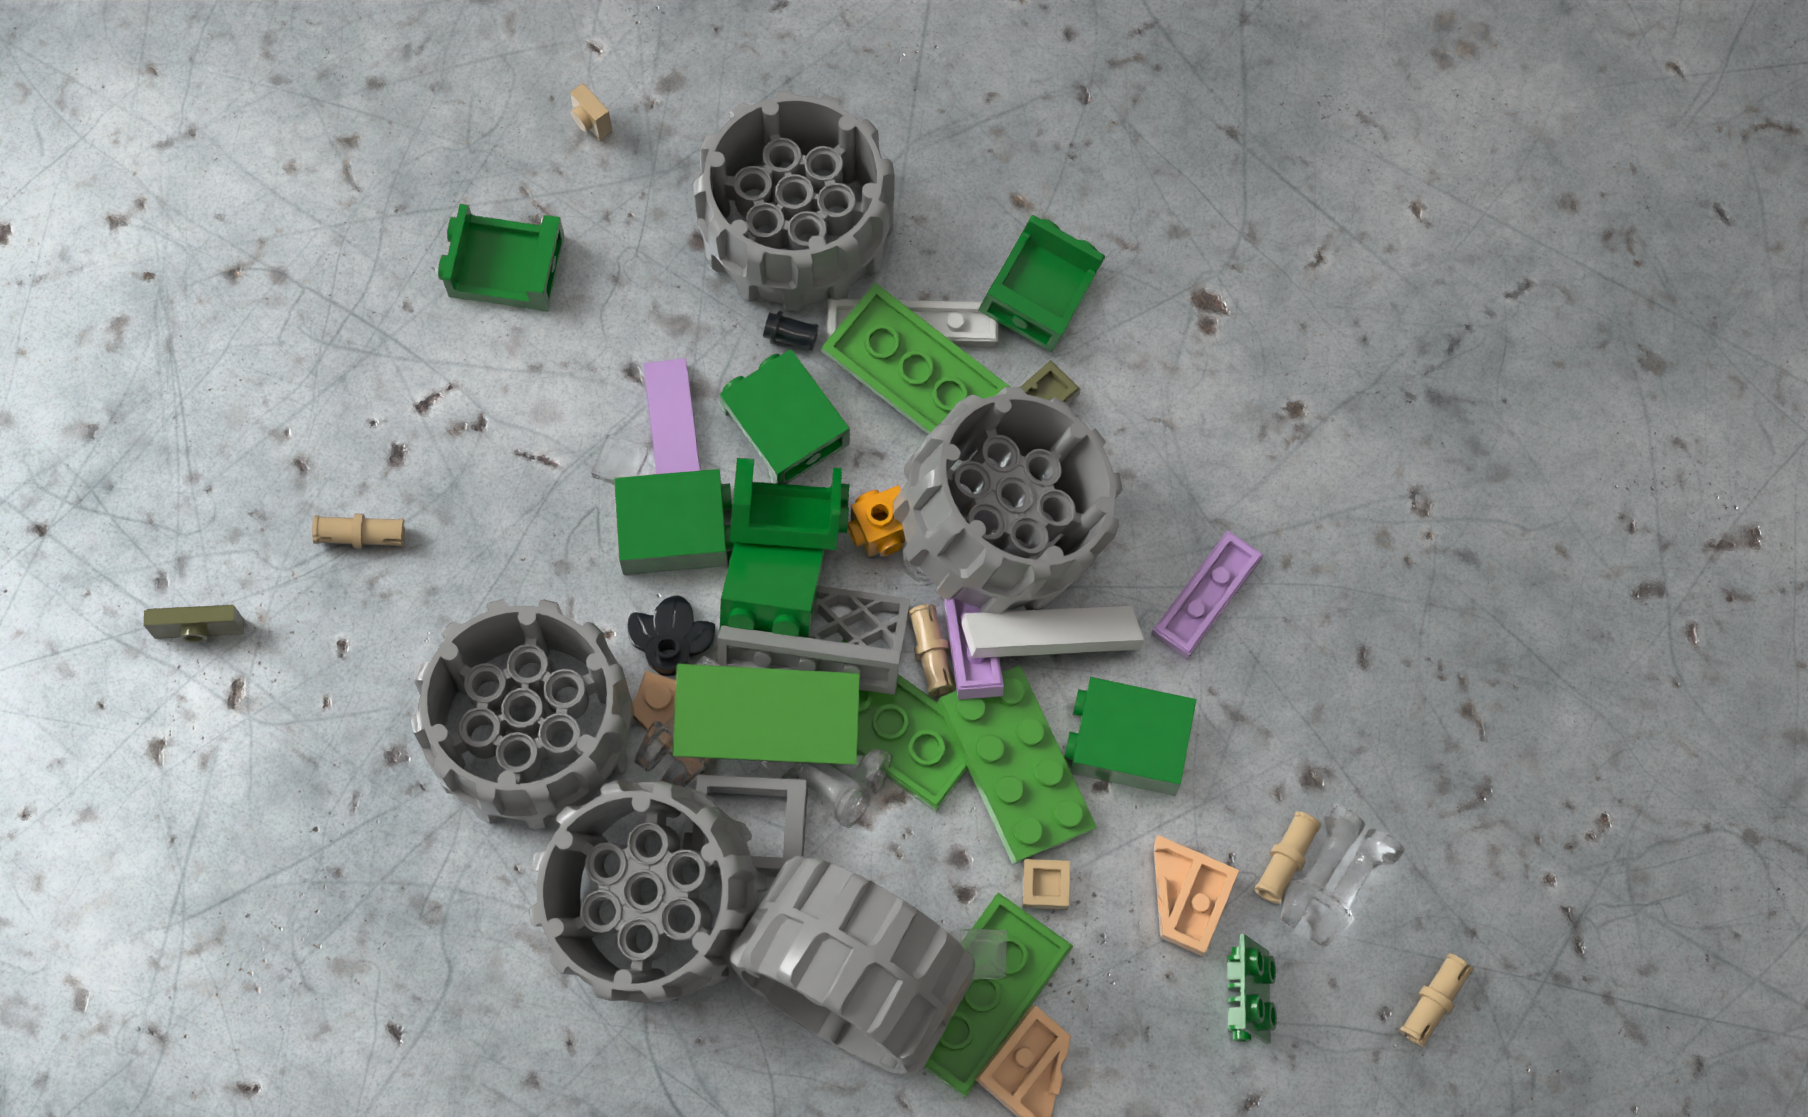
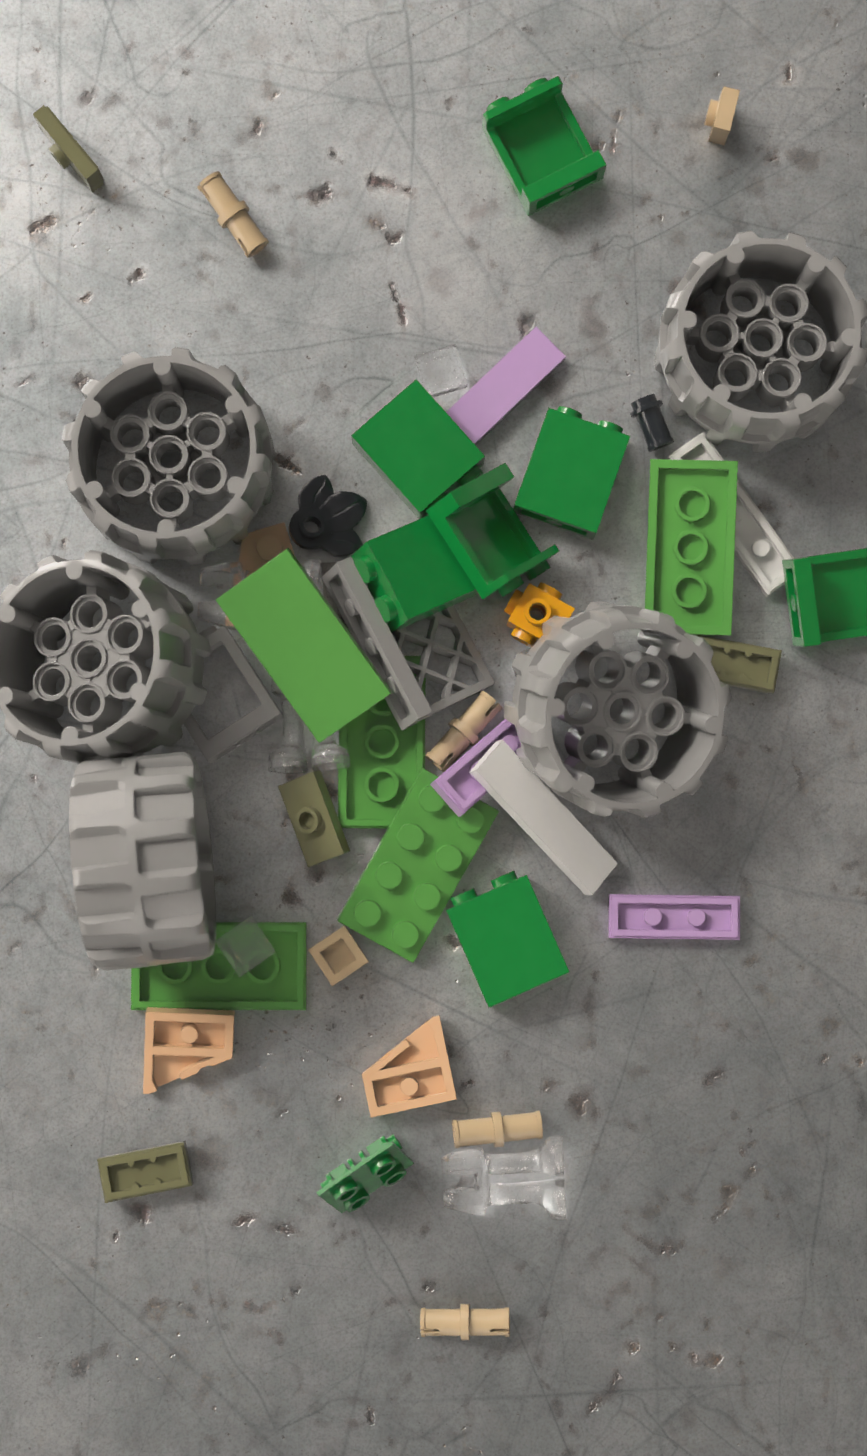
camera: 55 degrees right, 15 degrees up
none -> olive plate [278,770,350,867]

